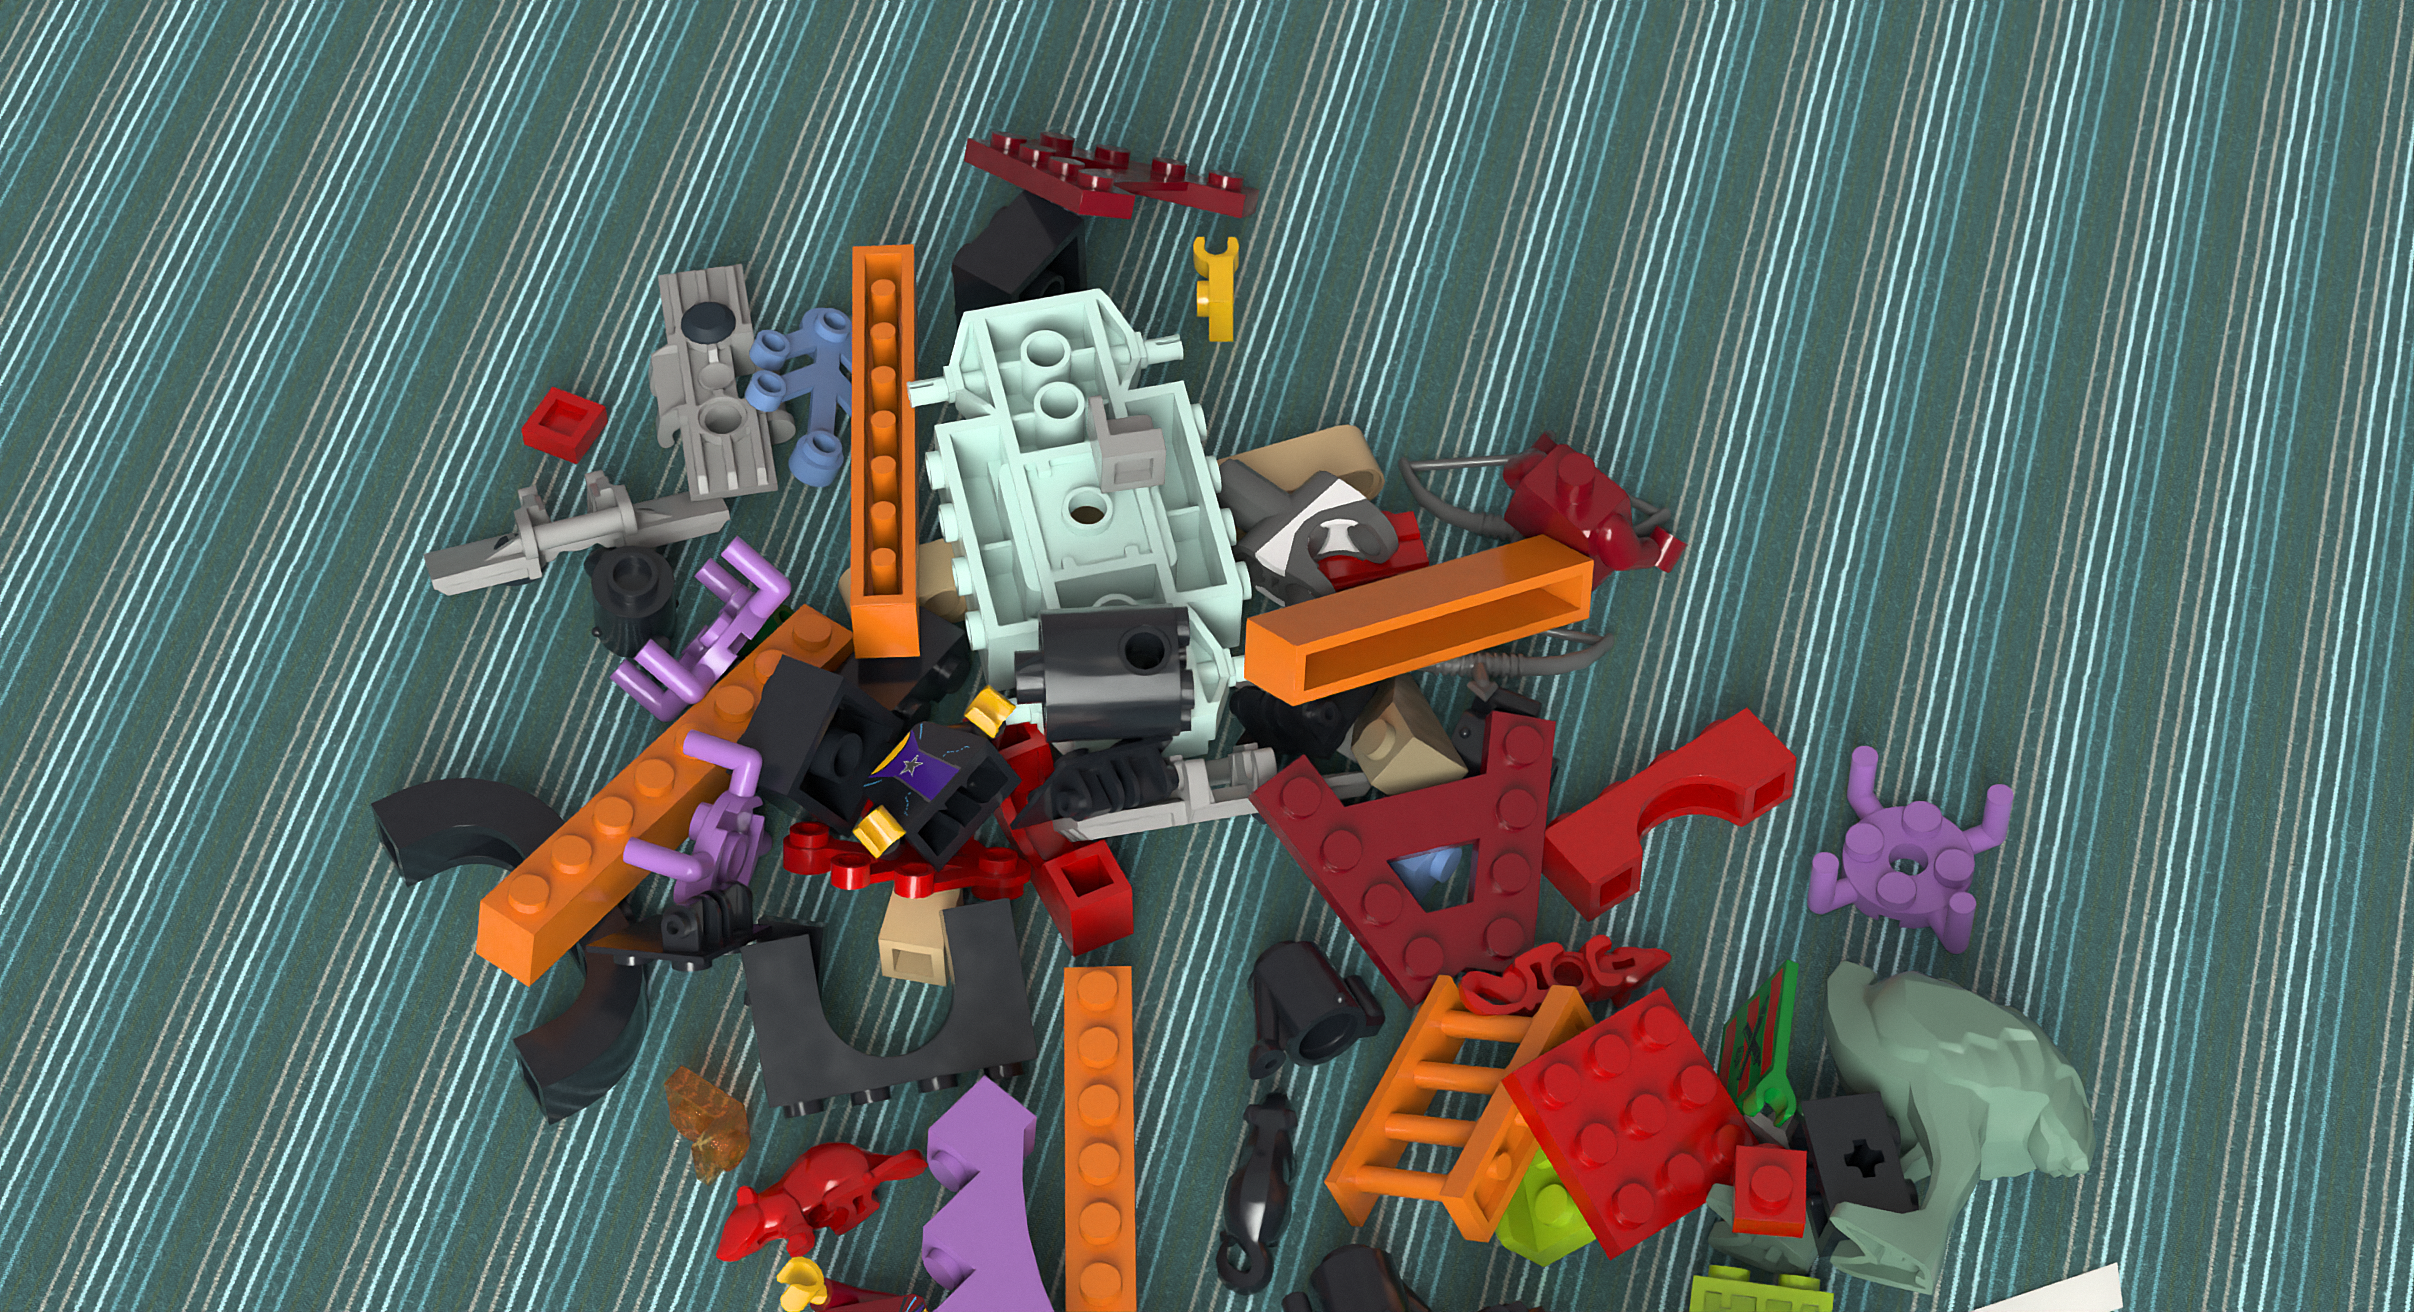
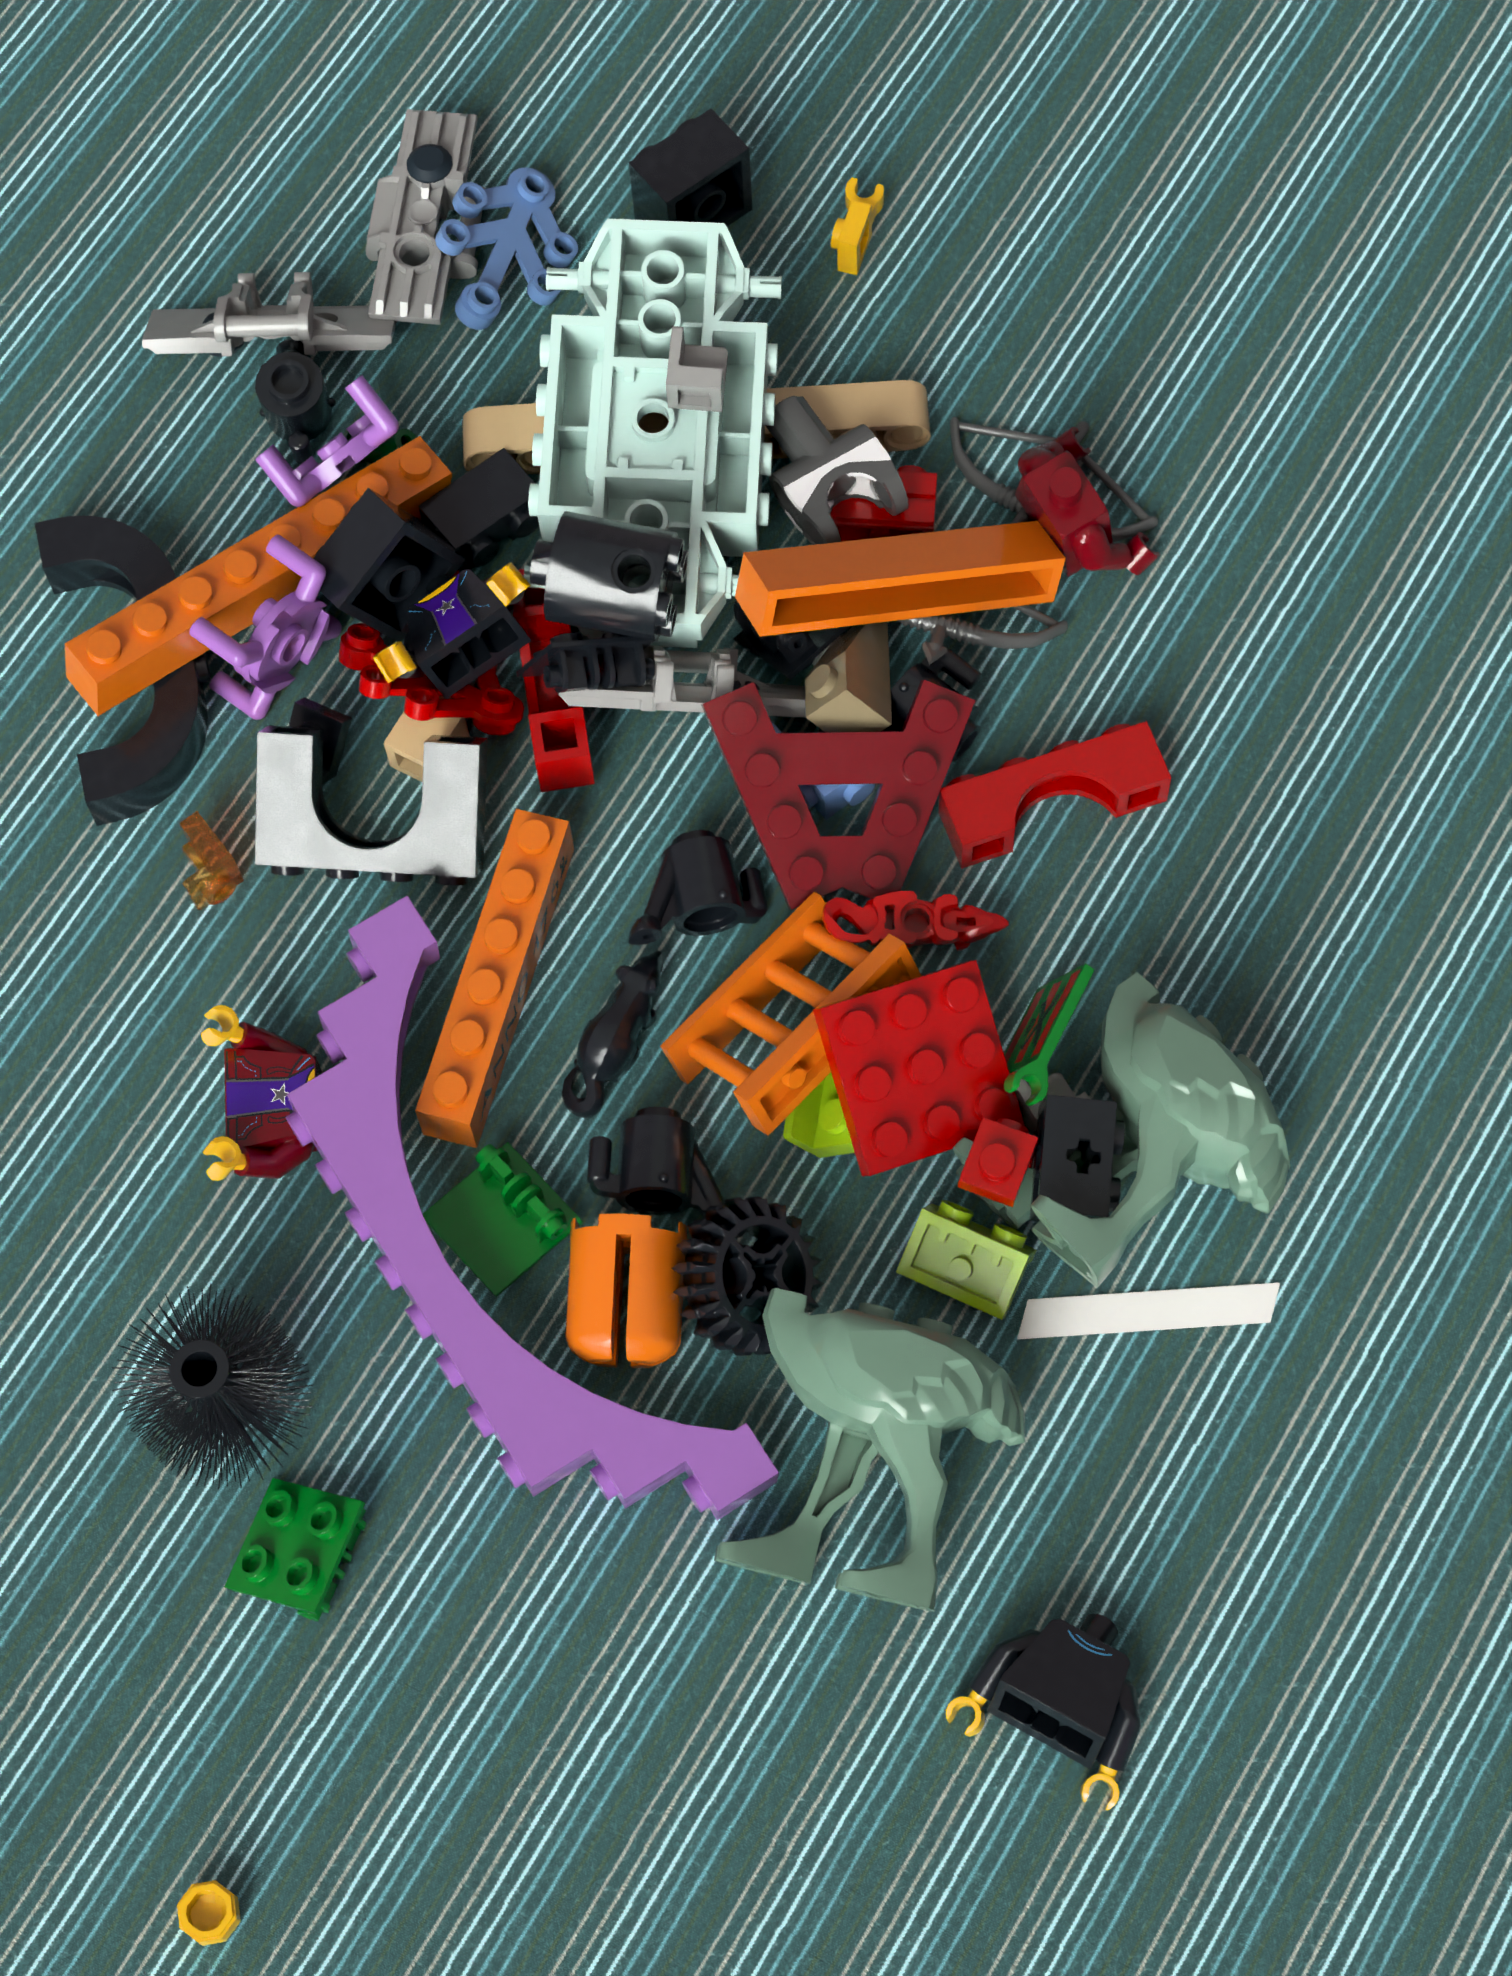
camera: 20 degrees right, 15 degrees up
red plate [521,386,608,464] -> none
black hinge [586,880,772,971] -> none
red animal [716,1141,928,1262] -> none
orange brick [850,244,920,659] -> none
dark red plate [964,131,1260,219] -> none
medium lavender plate [1807,746,2014,954] -> none

